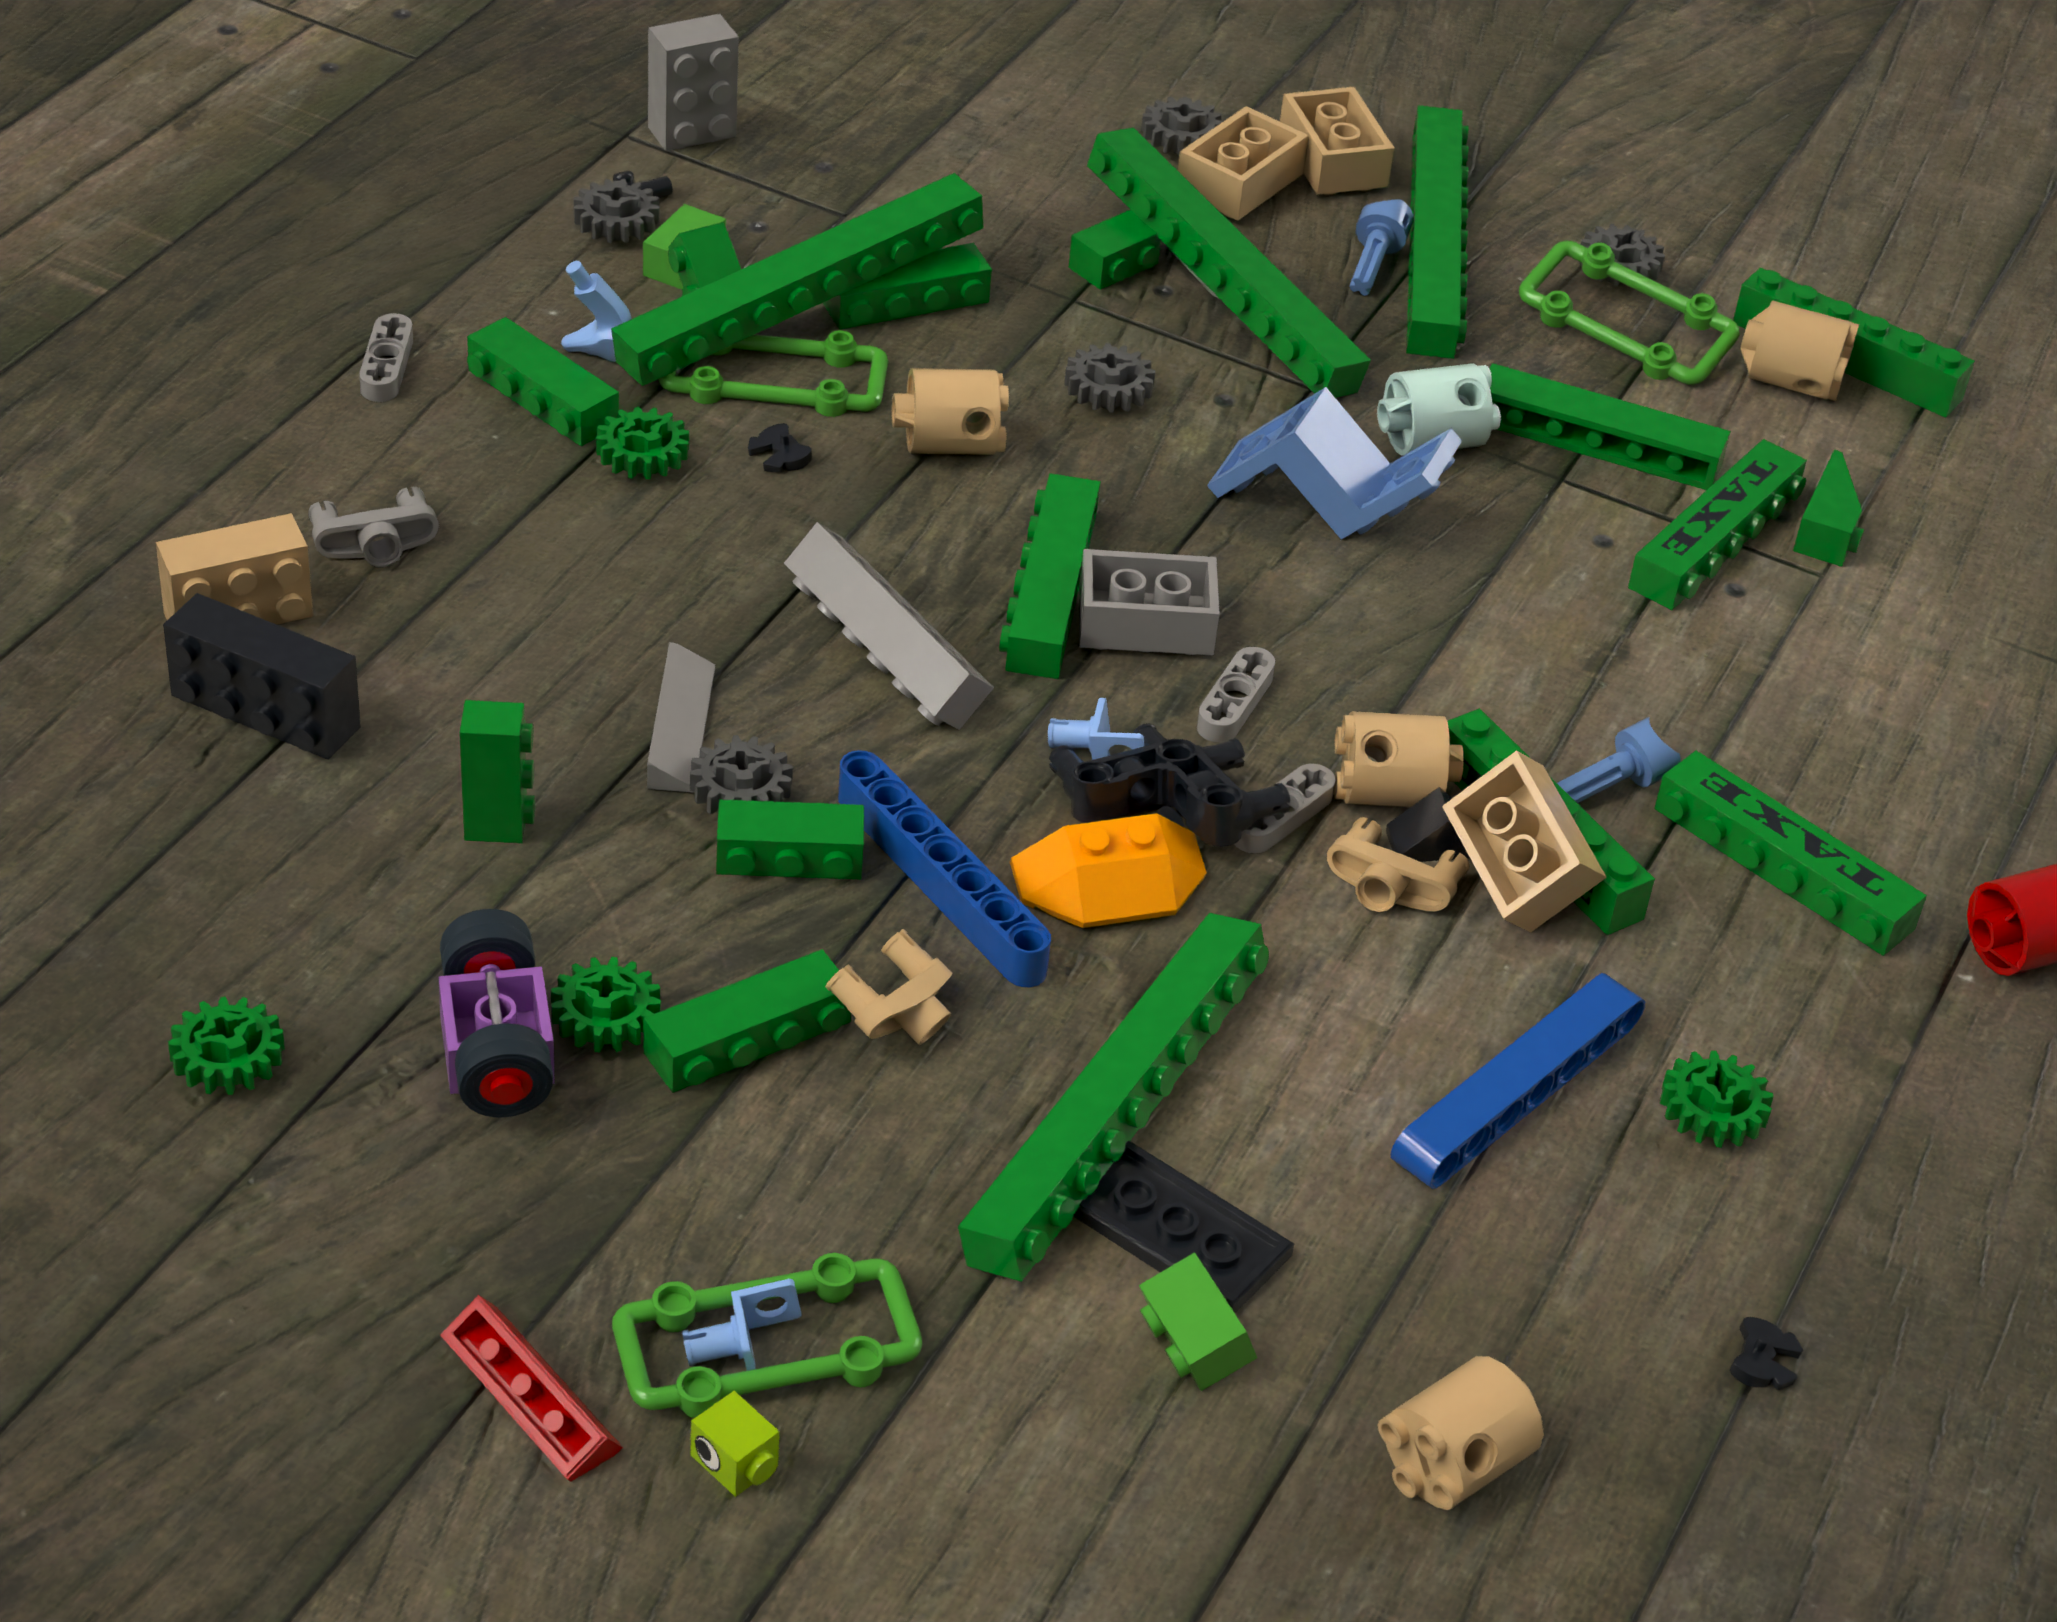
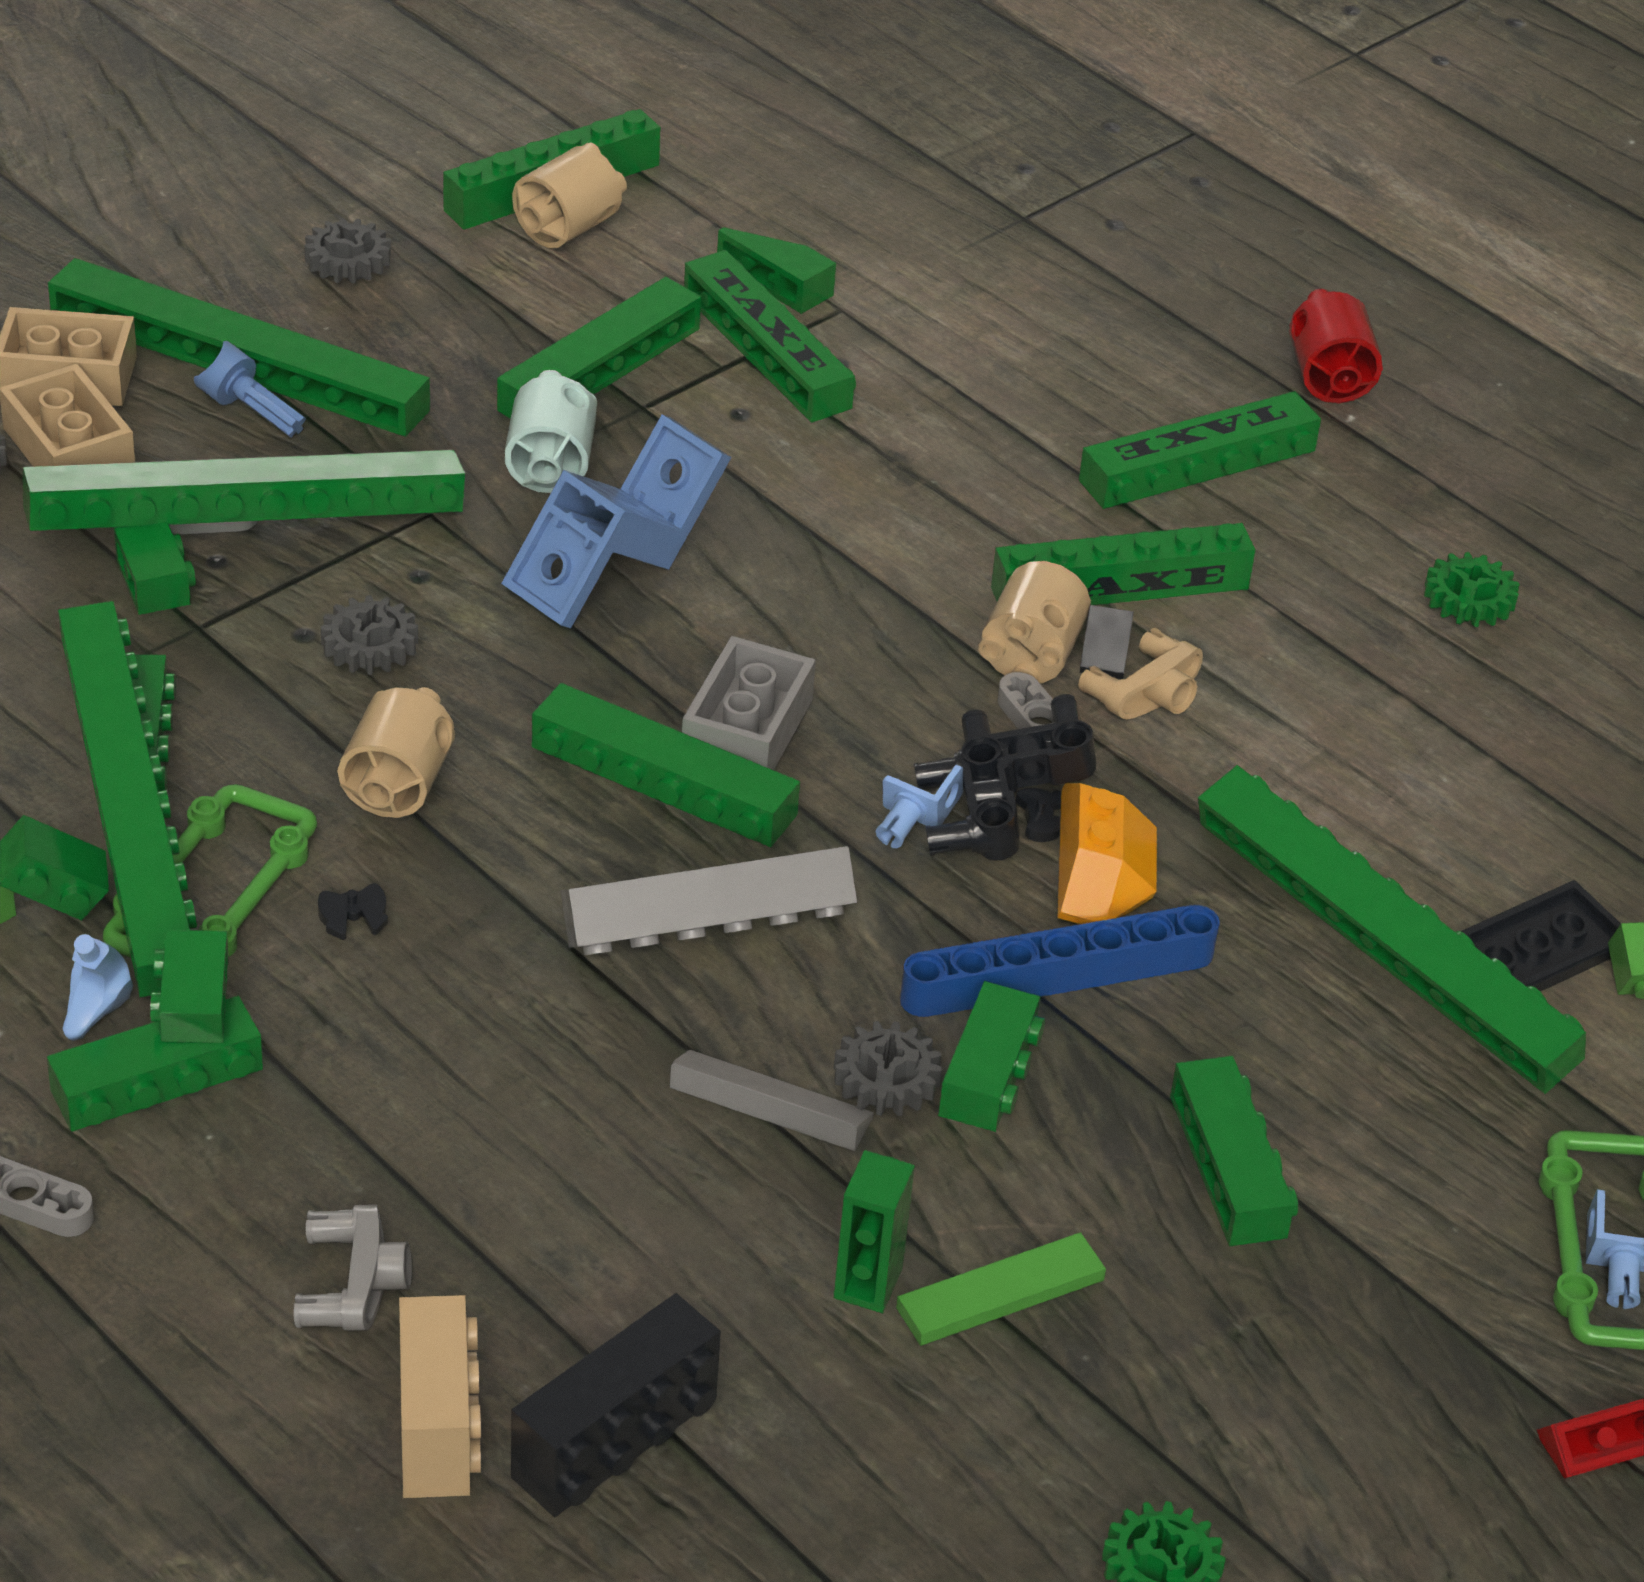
camera: 70 degrees left, 0 degrees up
brick [438,909,554,1118] -> none
green gear [551,957,661,1053] -> none
green gear [596,407,689,480] -> none
tan connector [826,929,953,1045] -> none
light grey beam [1197,647,1275,743] -> none
blue beam [1390,973,1646,1189] -> none
tan brick [1442,750,1606,932] -> none
bright green bar [1519,241,1740,385] -> none
medium blue piece [1557,717,1681,803] -> none
none -> green brick [150,930,229,1043]
none -> bright green tile [896,1232,1106,1346]

